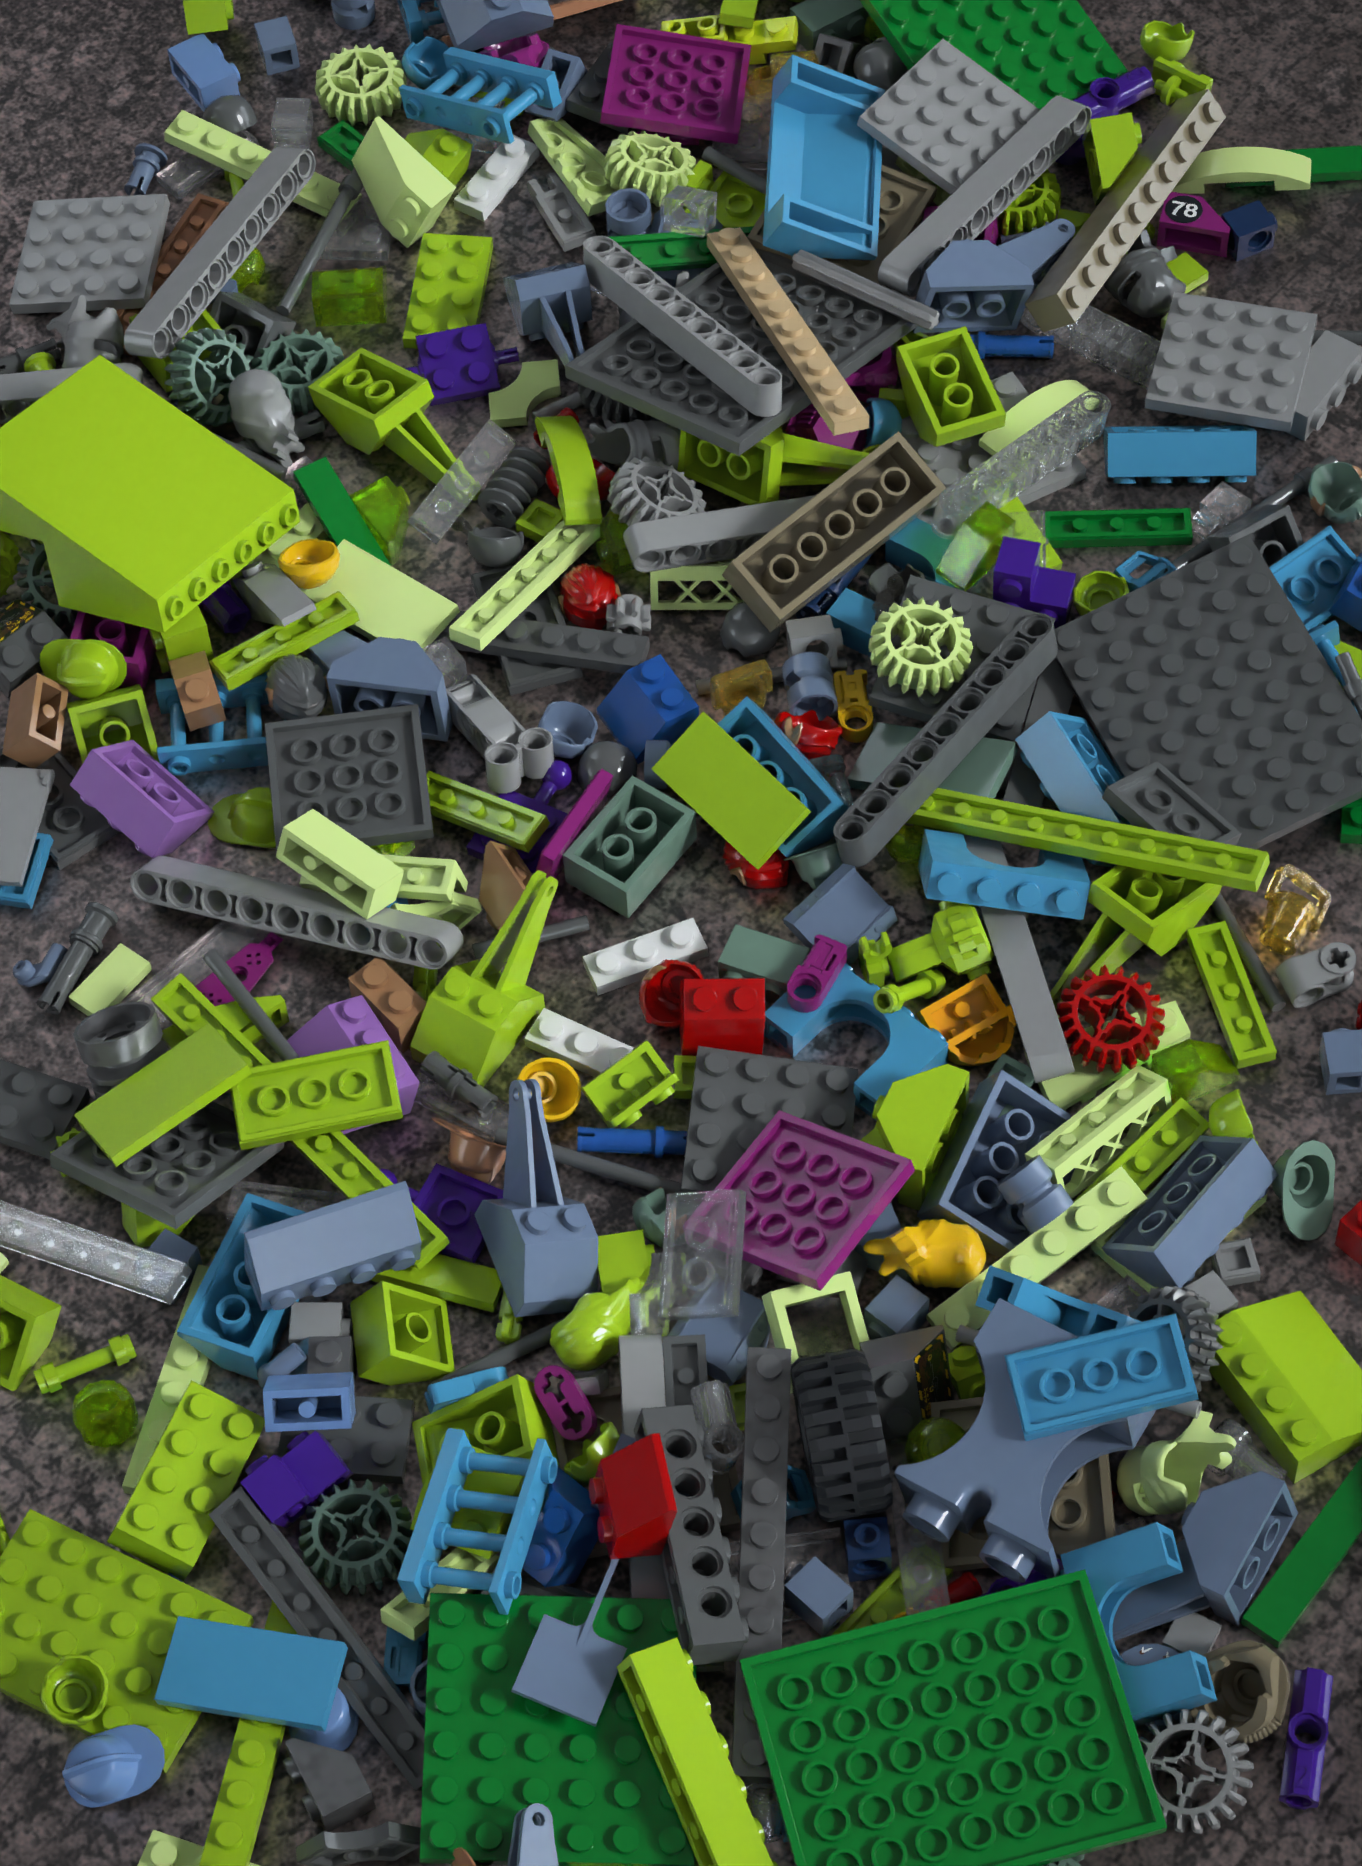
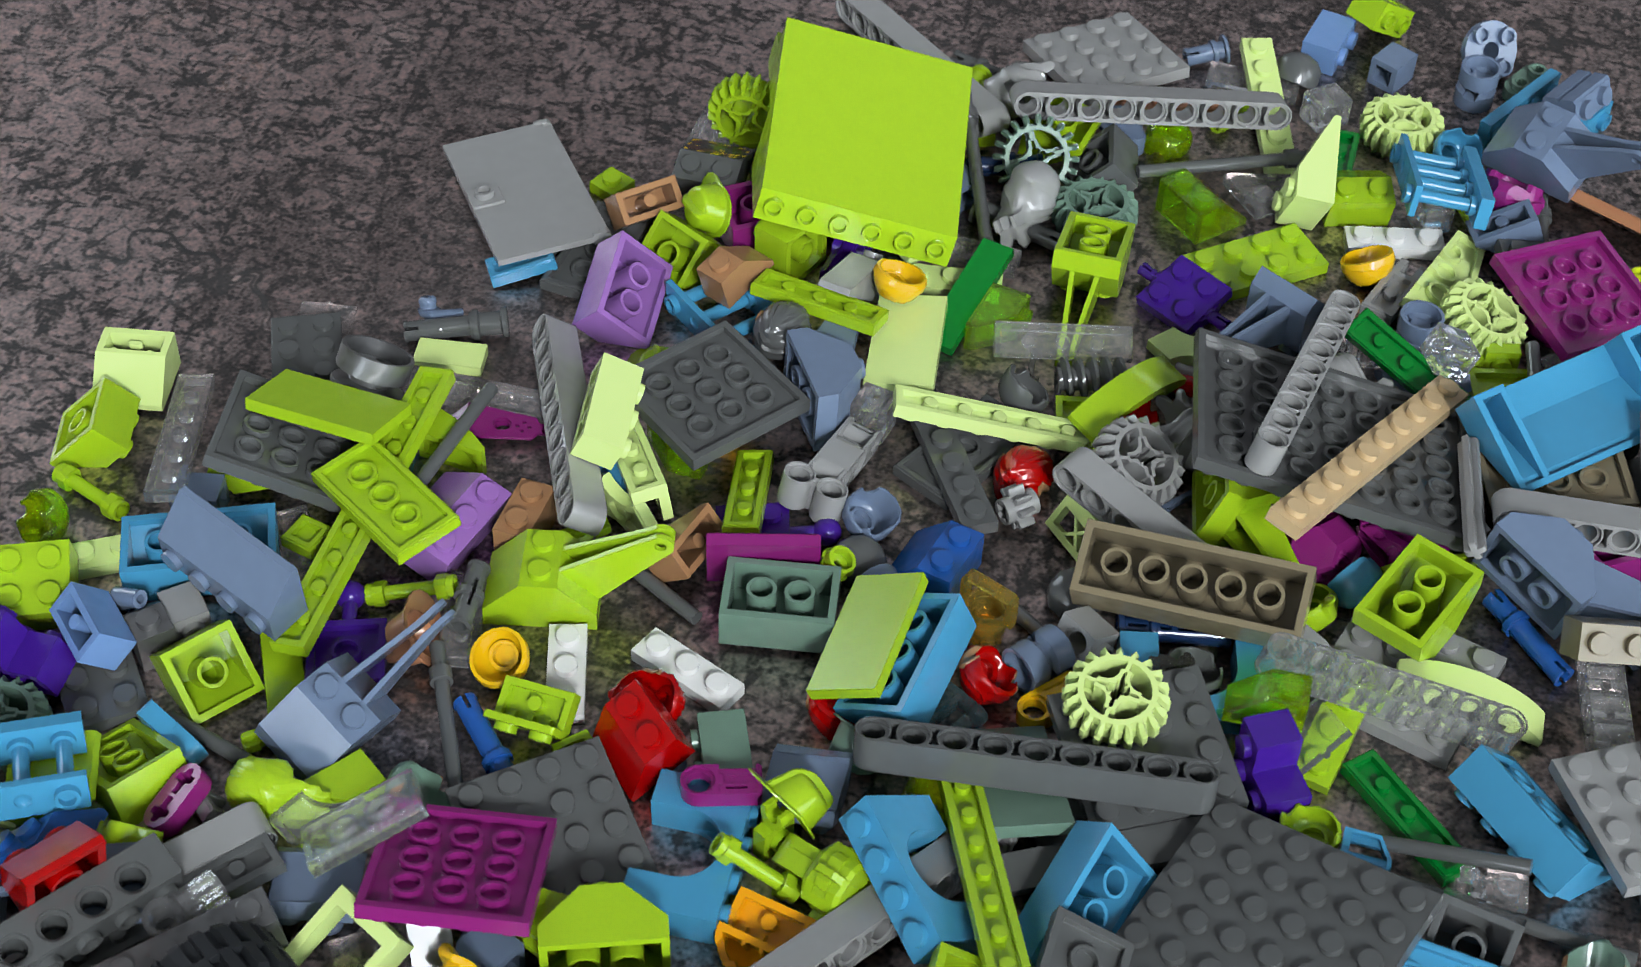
camera: 55 degrees right, 10 degrees down
none -> lime tile [280,514,331,560]
none -> lime bar [364,573,459,607]
none -> lime piece [748,768,834,840]
none -> lime plate [820,545,856,582]
none -> yellow piece [1340,245,1395,287]
none -> dark grey bar [1364,832,1533,876]

